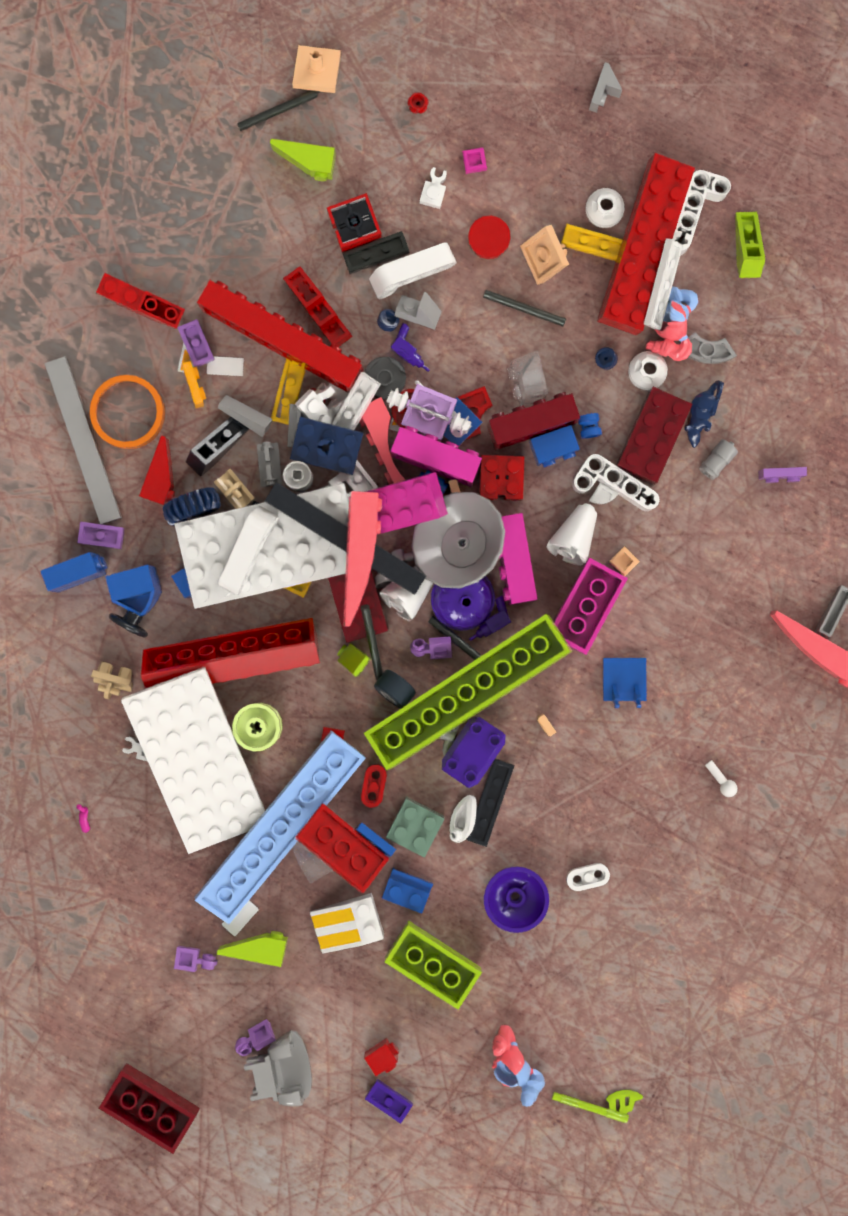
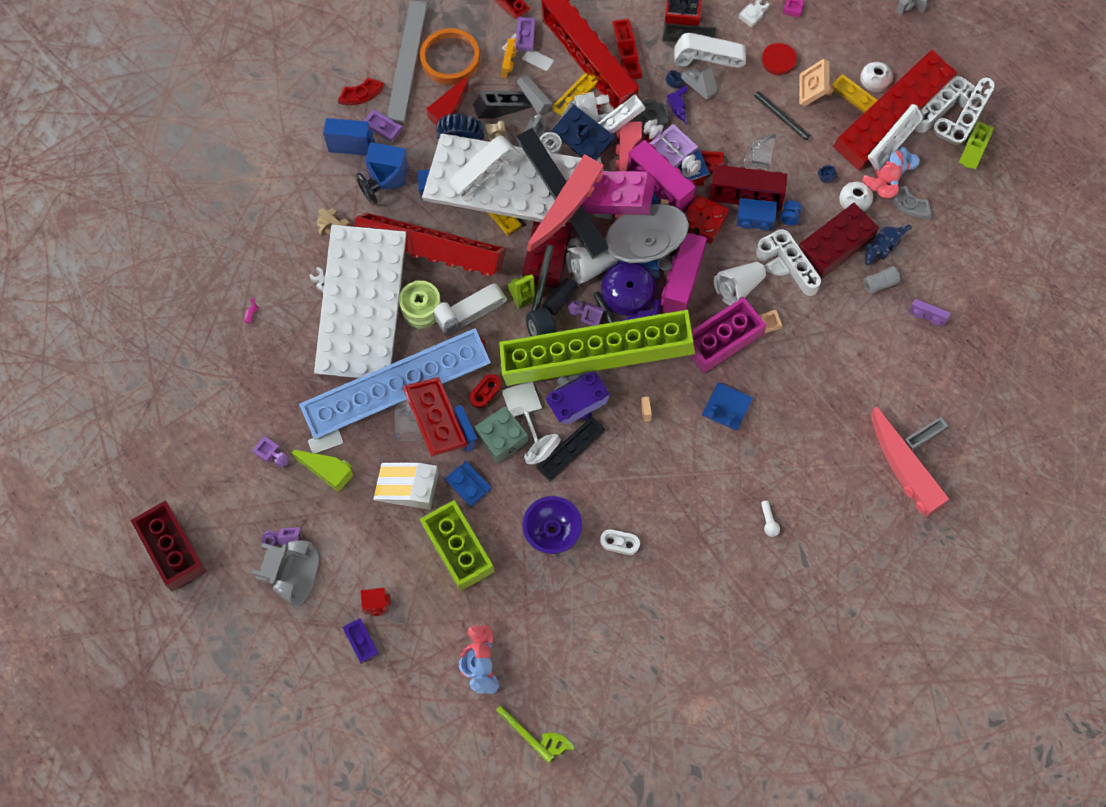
camera: 30 degrees right, 20 degrees down
none -> red tile [338,78,384,105]
none -> white beam [434,283,507,335]
none -> white piece [501,382,542,444]
none -> black axle [542,278,578,316]
none -> white beam [934,78,994,146]

